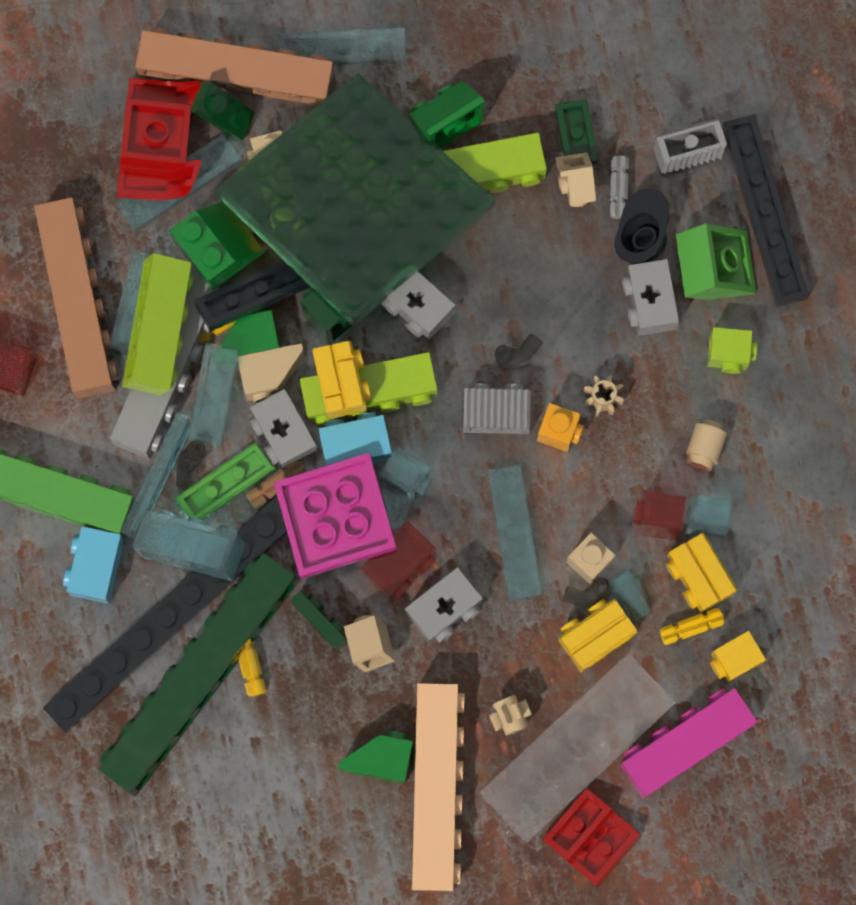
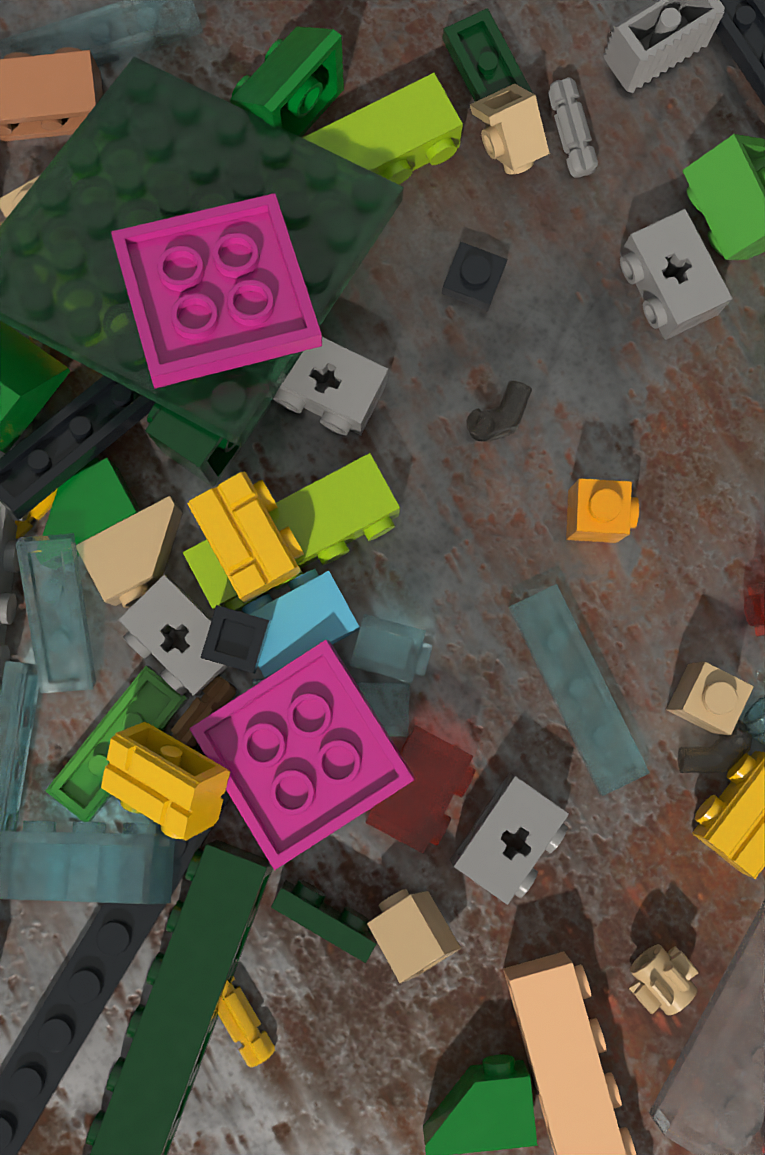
camera: 25 degrees left, 5 degrees up
clear smoke arm [176,440,207,489] -> none
light grey brick [463,383,531,434] -> none
tan gear [584,375,624,416] -> none
black piece [614,189,670,263] -> none
none -> yellow brick [101,722,230,841]
none -> dark pink plate [111,193,322,389]
none -> black plate [200,605,271,674]
none -> black plate [442,242,508,311]

